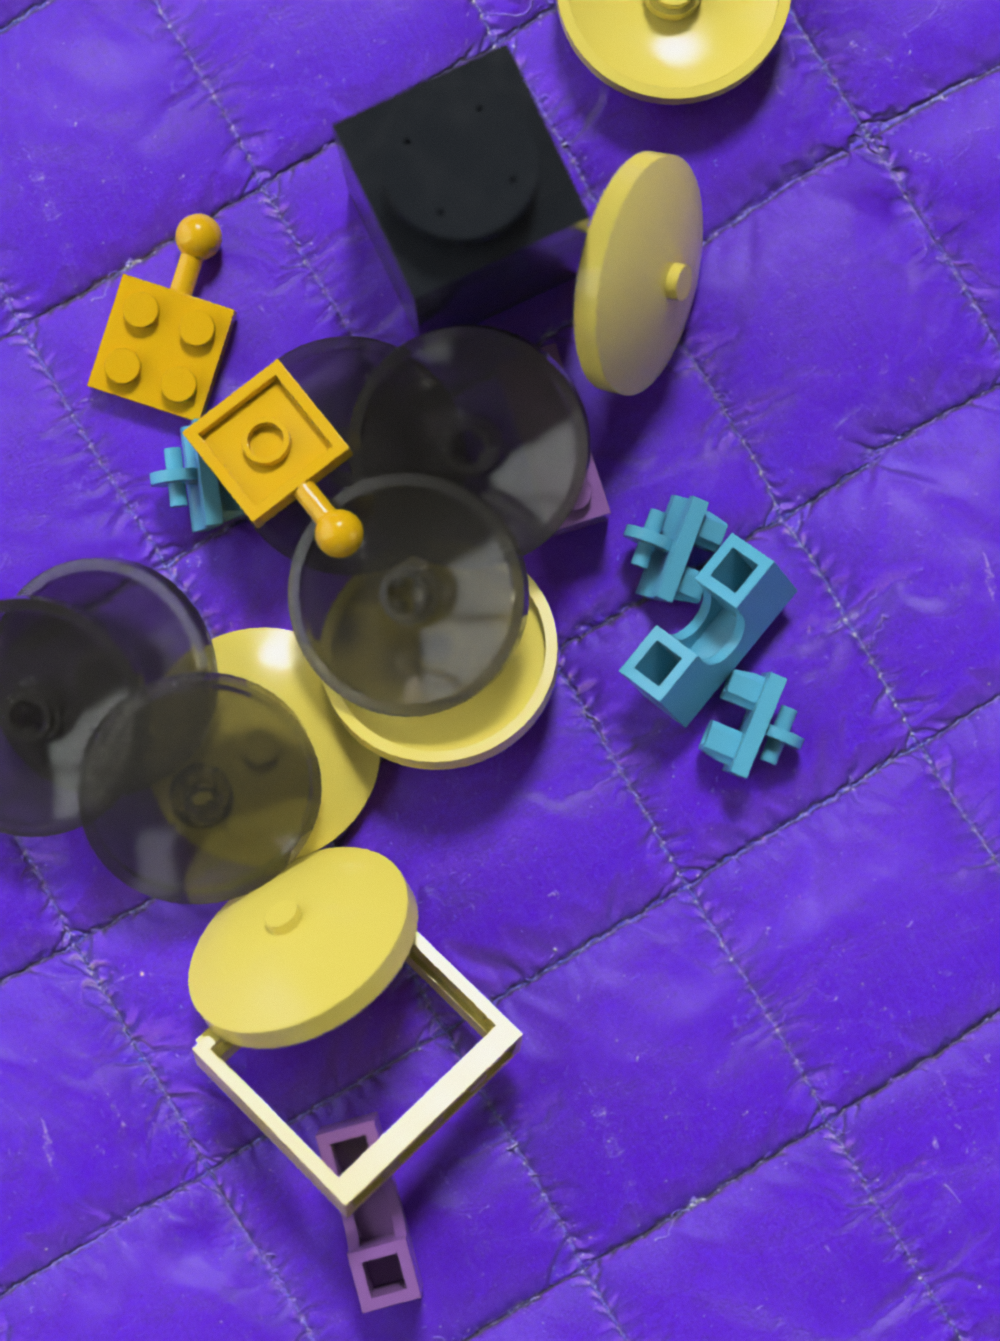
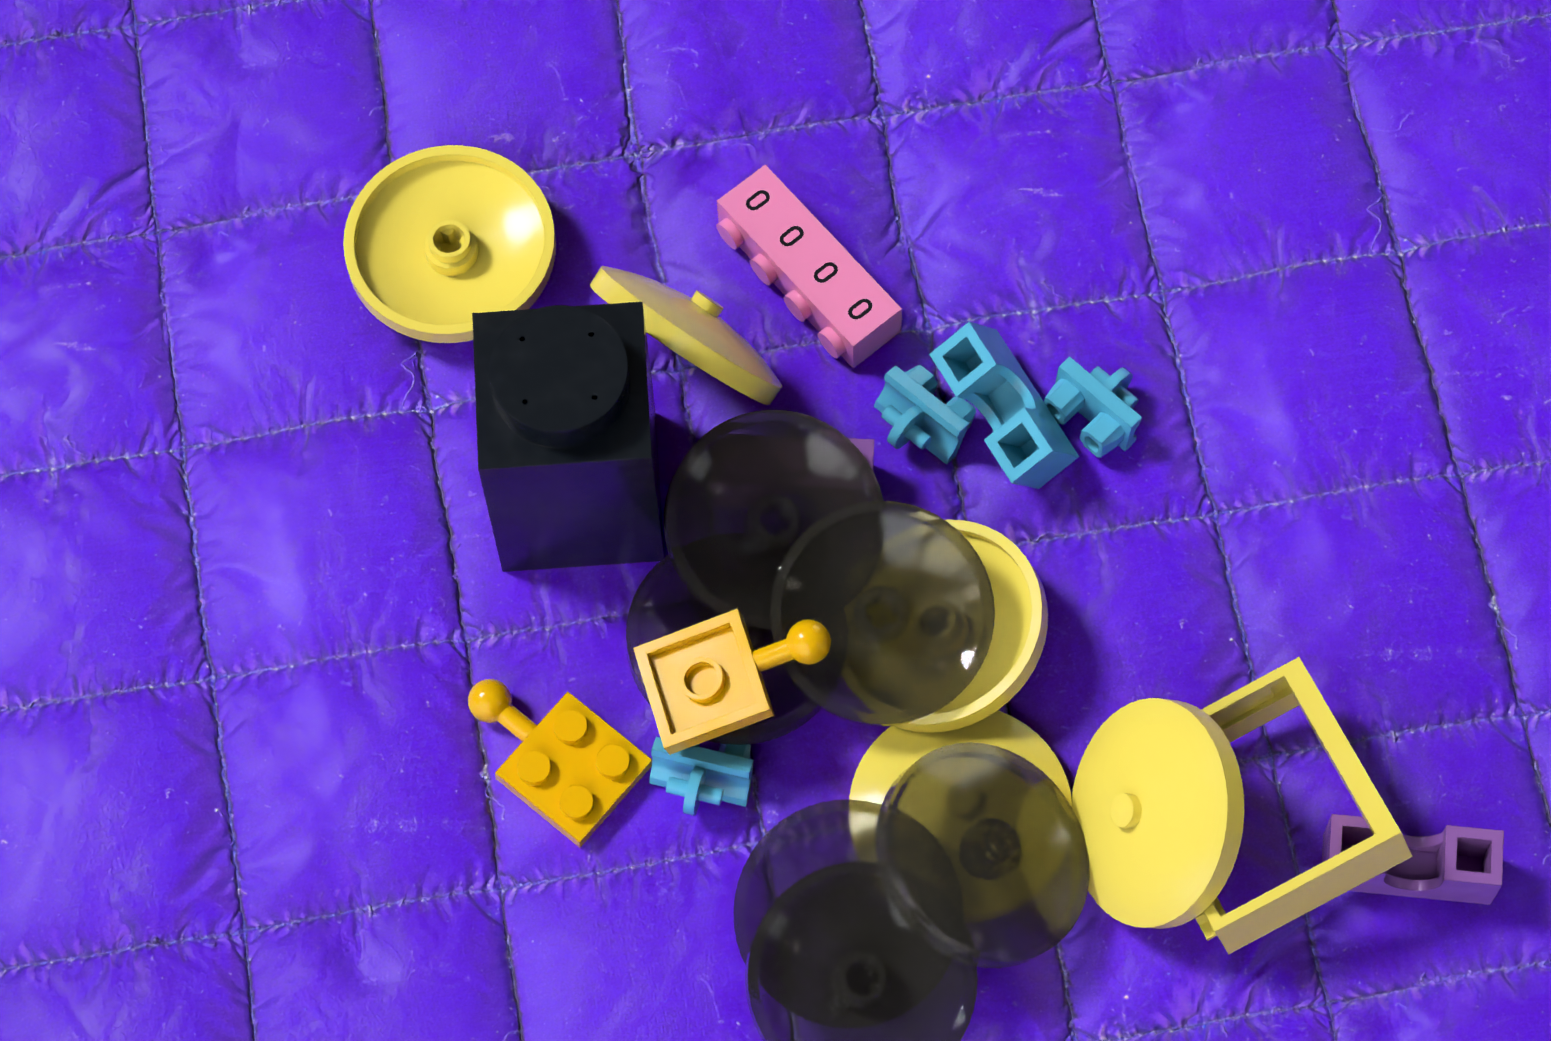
camera: 65 degrees left, 20 degrees down
none -> bright pink brick [716,164,902,368]

